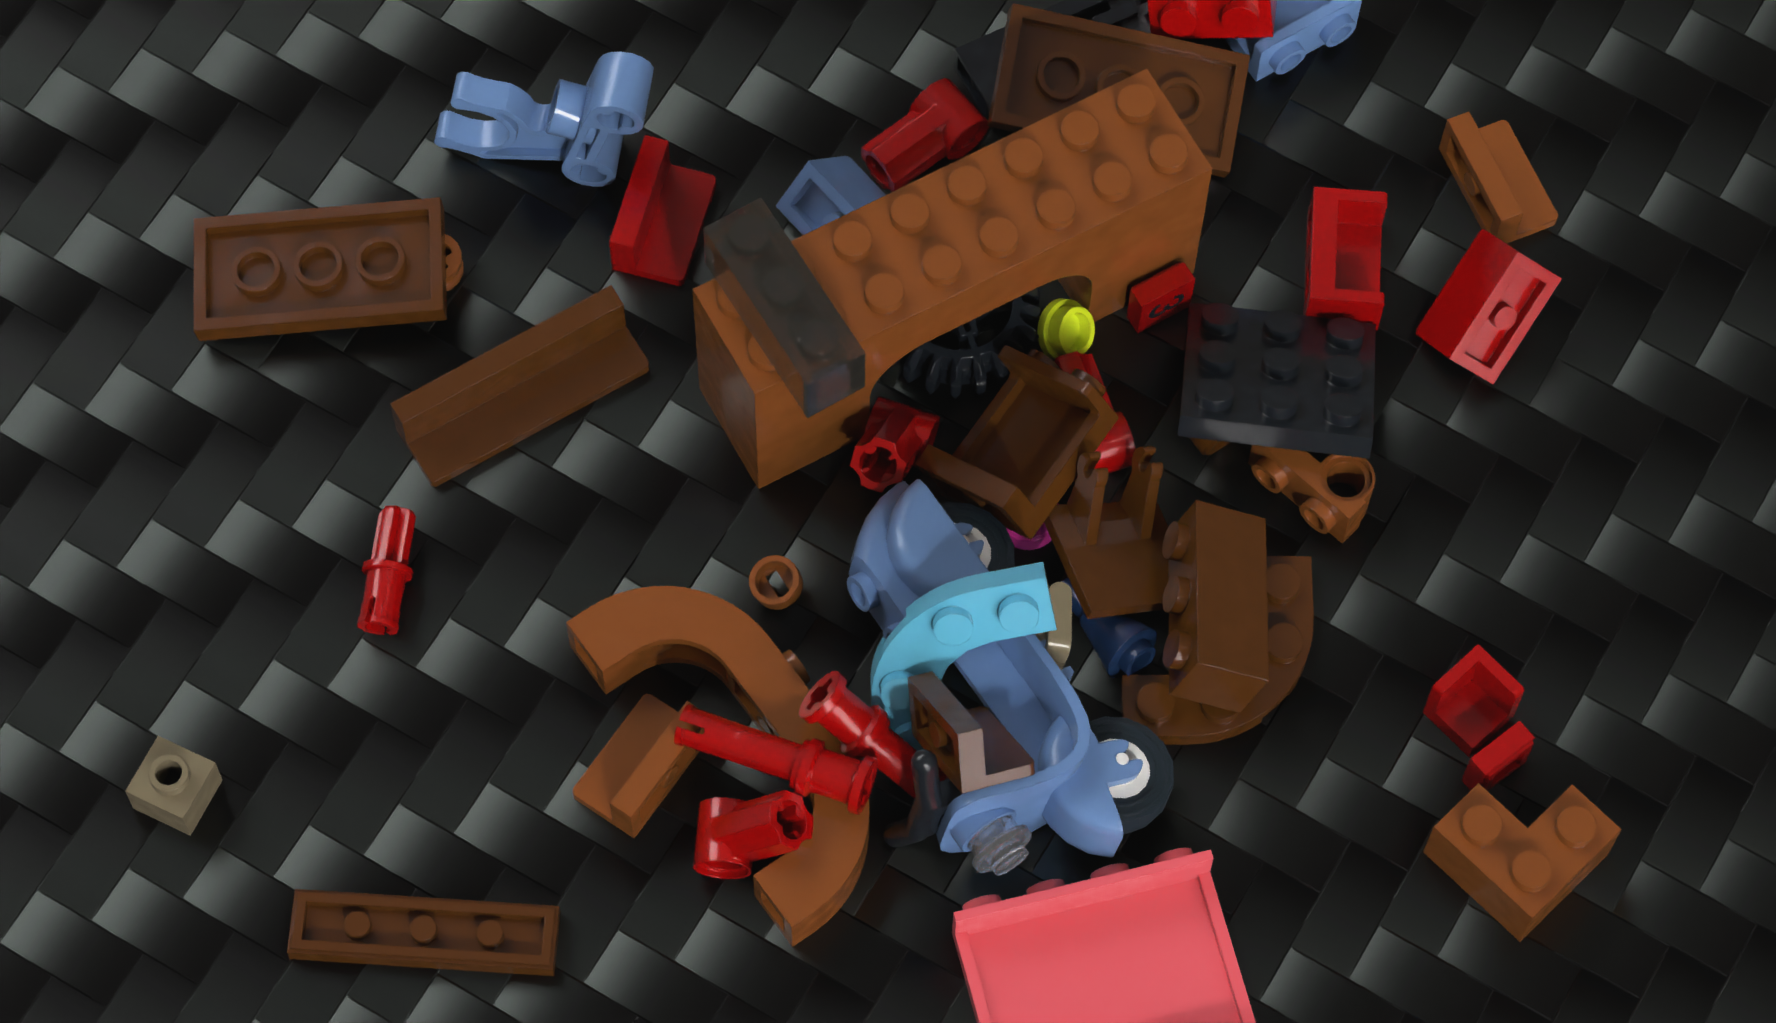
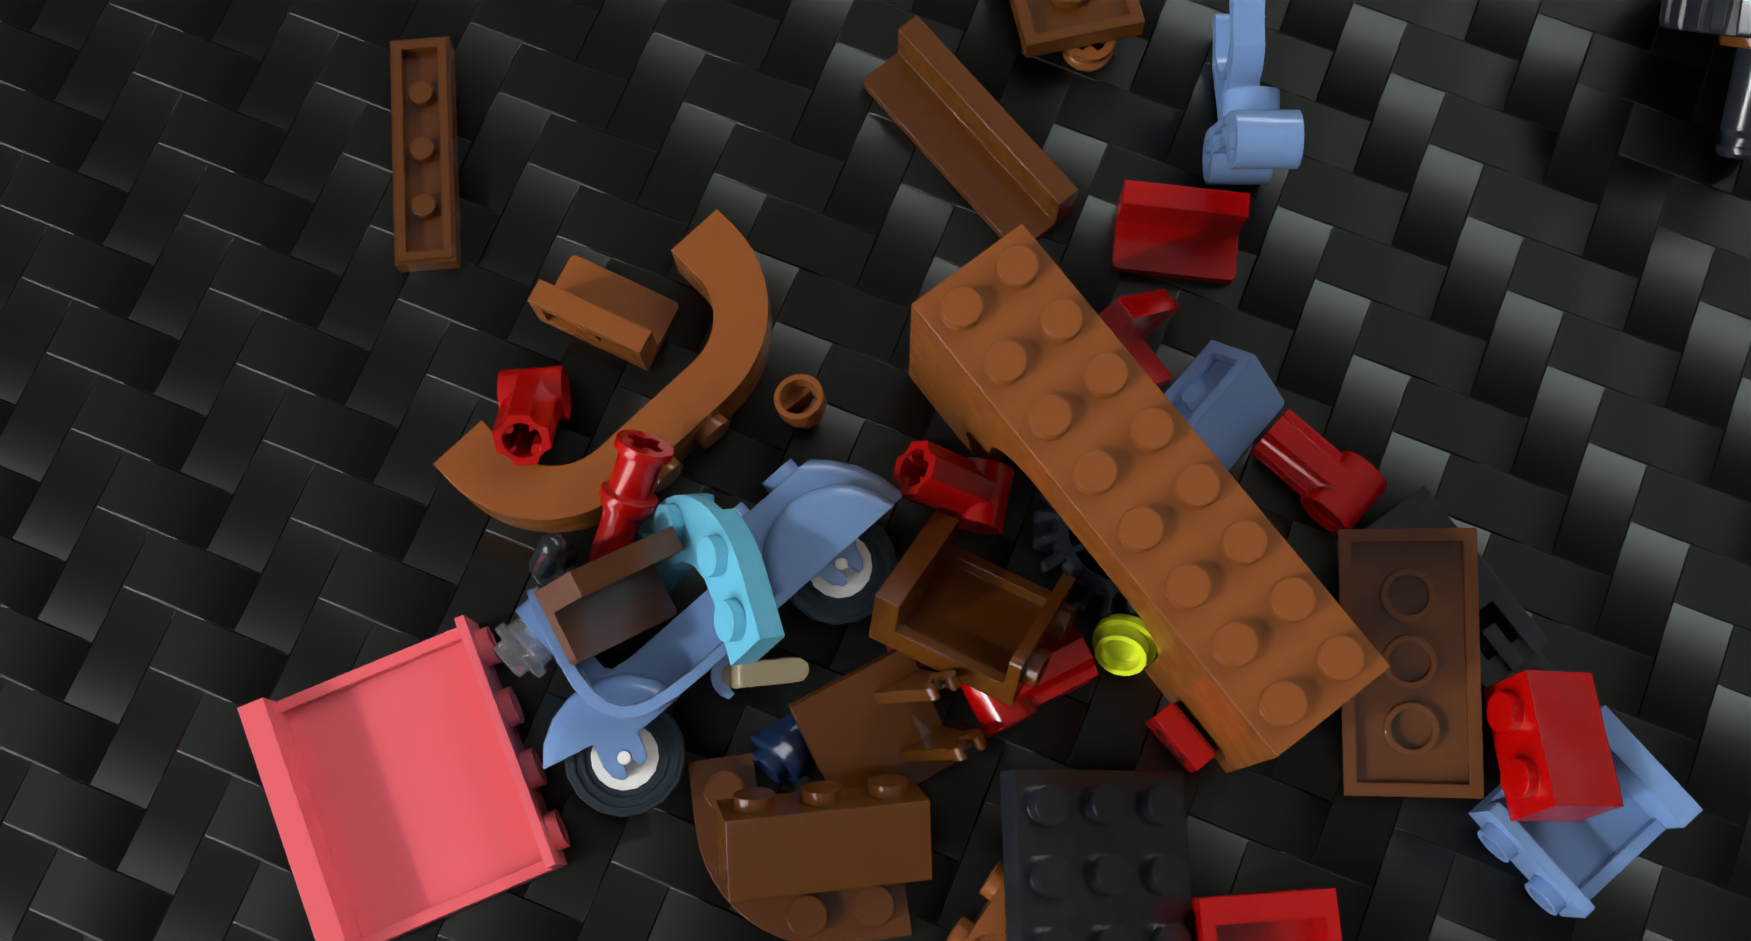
camera: 85 degrees right, 10 degrees up
red axle [357,505,416,635] -> none
red pin [674,704,878,815] -> none
clear smoke brick [703,197,865,418] -> none

